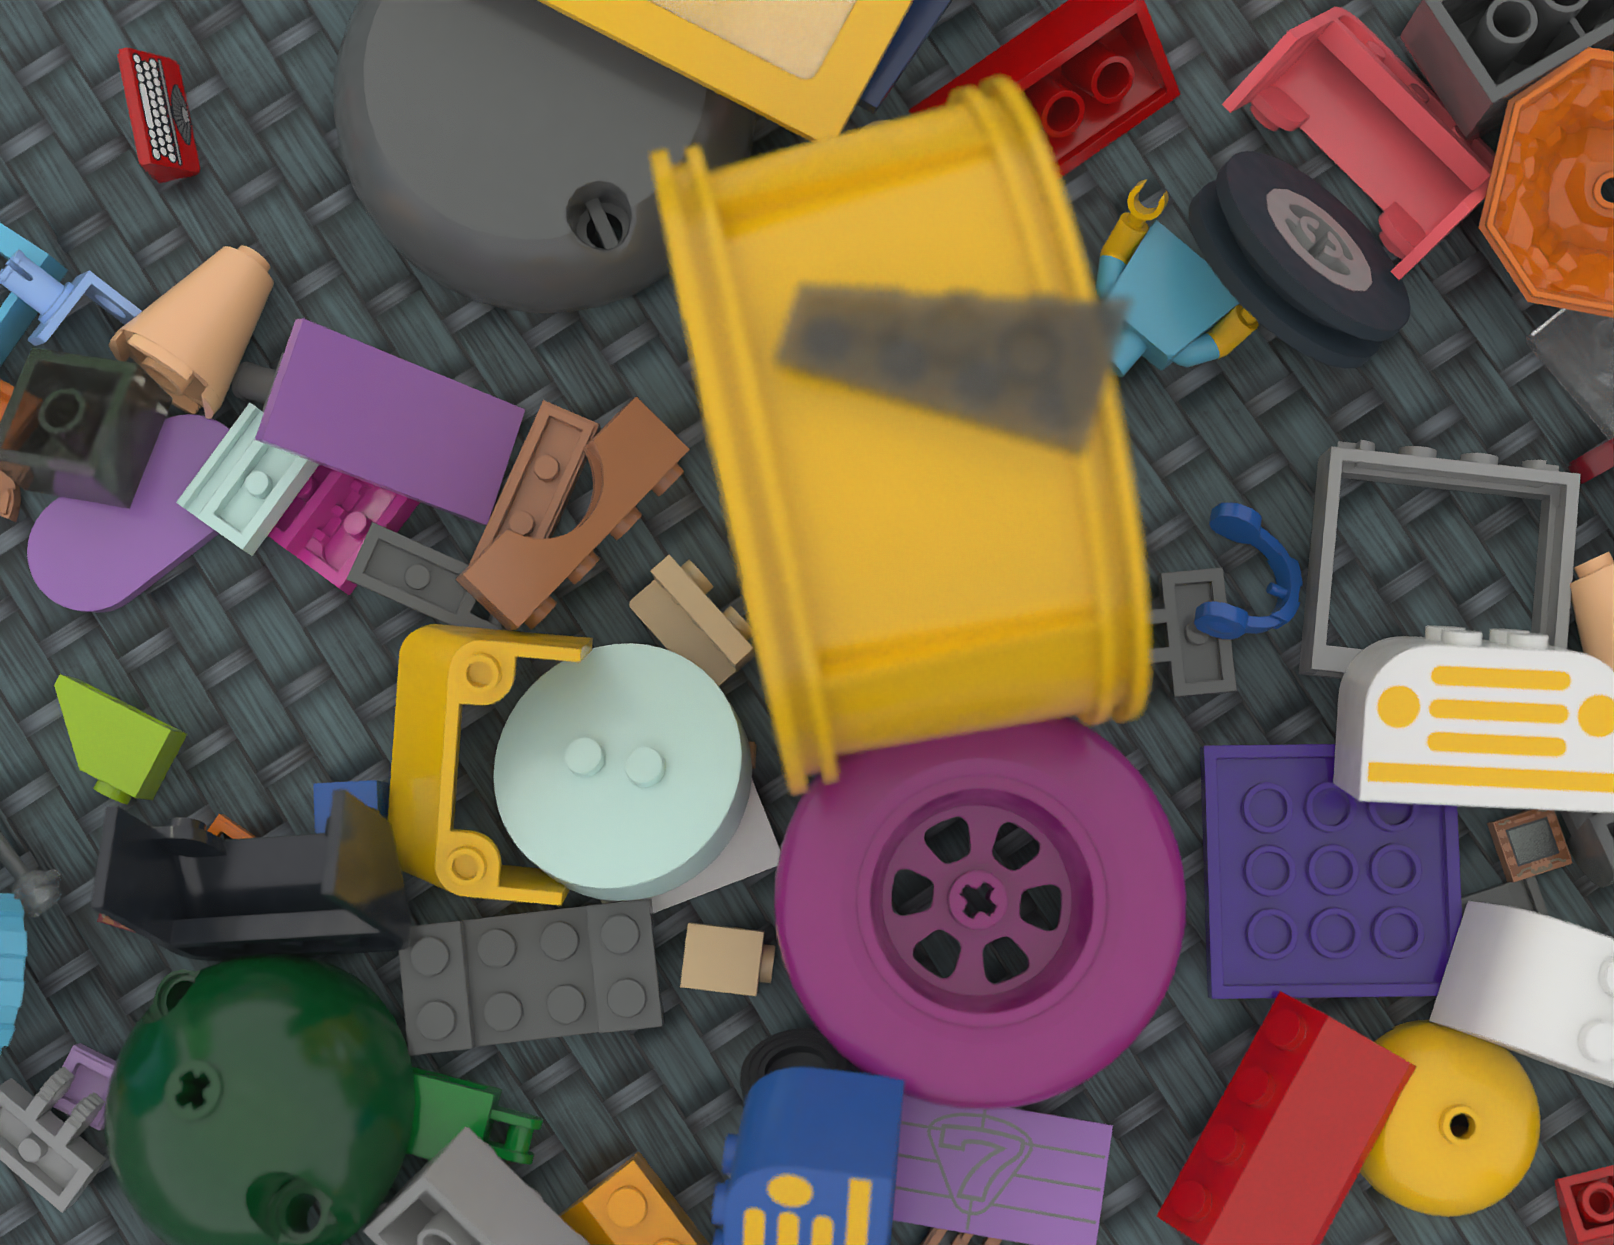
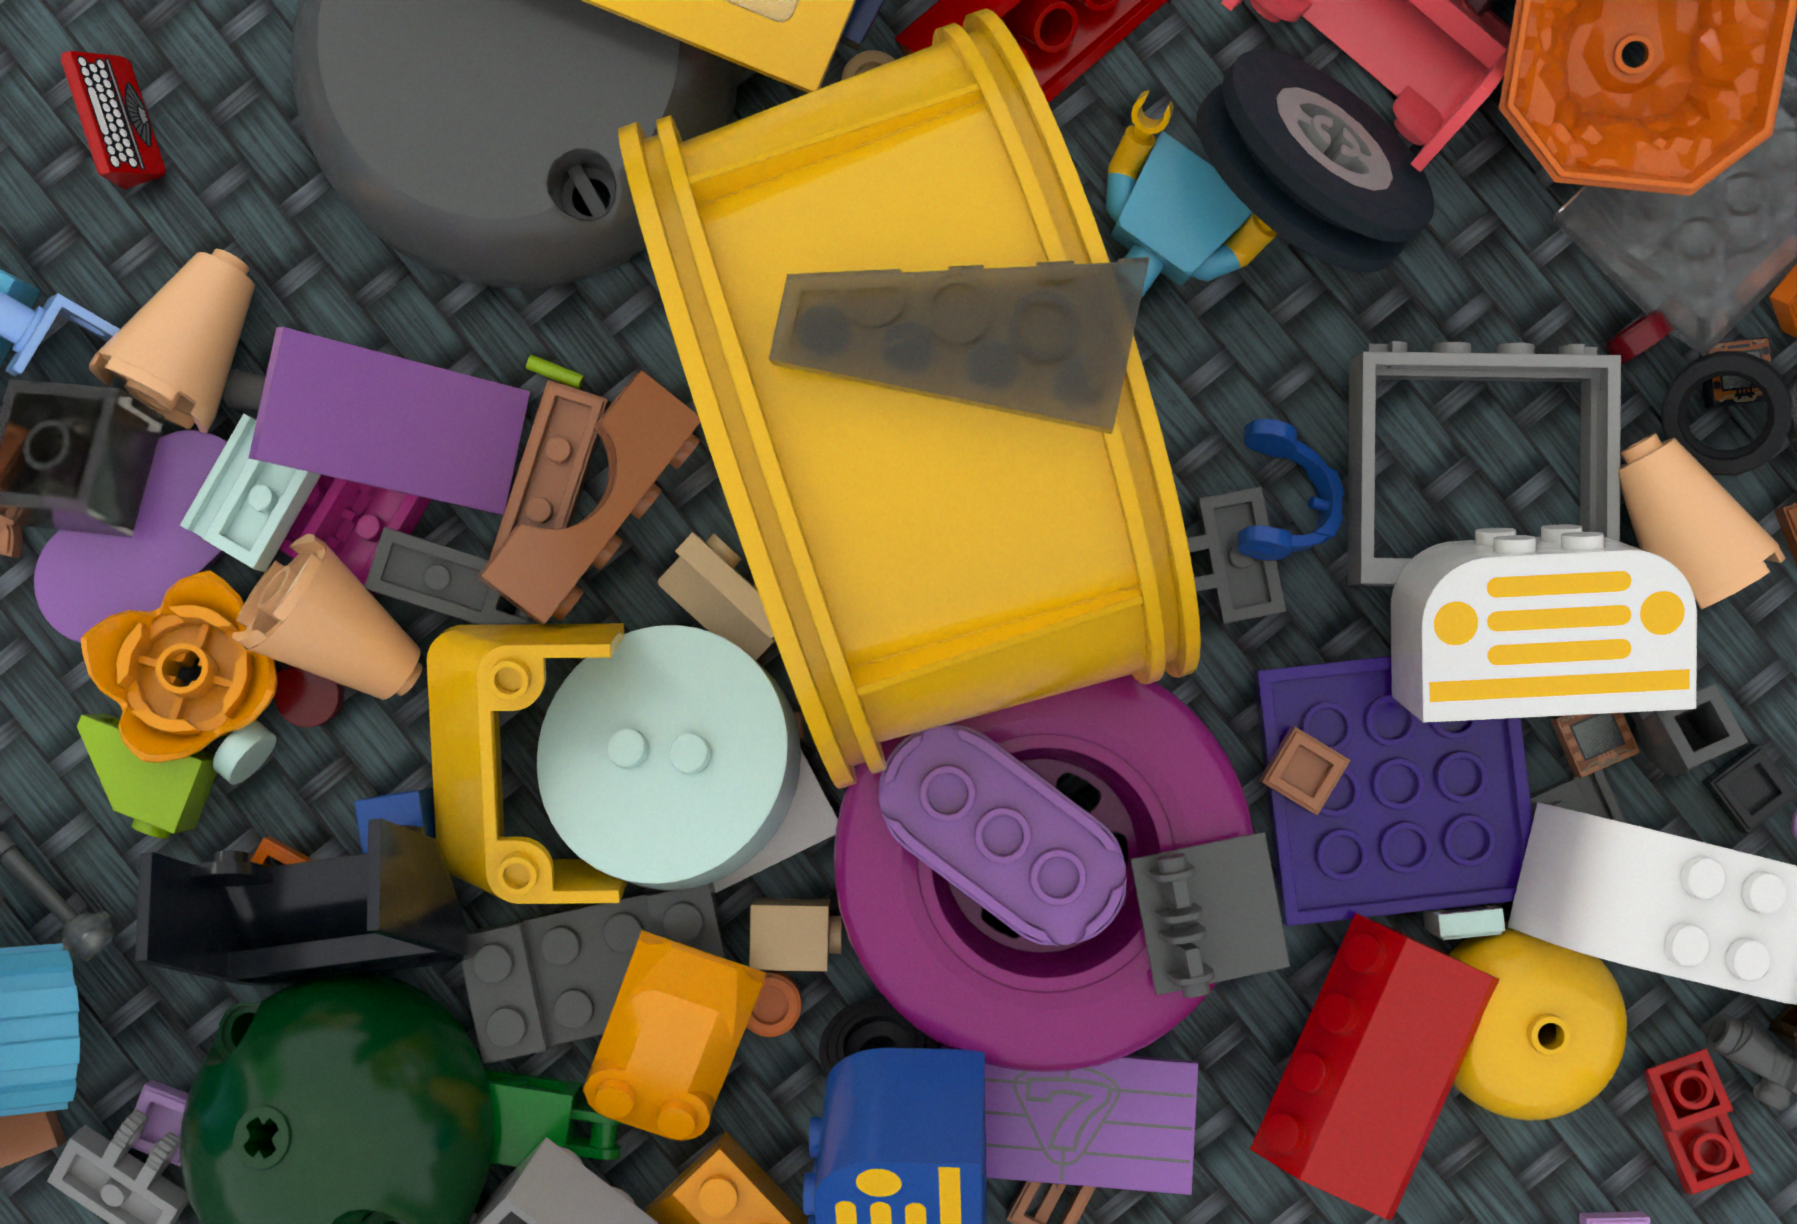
camera: 10 degrees left, 5 degrees up
none -> light orange brick [80,570,277,763]
none -> light aqua tile [213,721,277,785]
none -> light nougat cone [232,533,422,700]
none -> dark red tile [274,667,344,727]
none -> lime piece [526,354,585,390]
none -> light orange slope [583,930,766,1141]
none -> orange tile [746,970,802,1037]
none -> medium lavender tile [878,724,1127,946]
none -> dark grey hinge [1130,831,1290,998]
none -> nougat tile [1258,726,1351,816]
none -> light aqua tile [1423,903,1505,940]

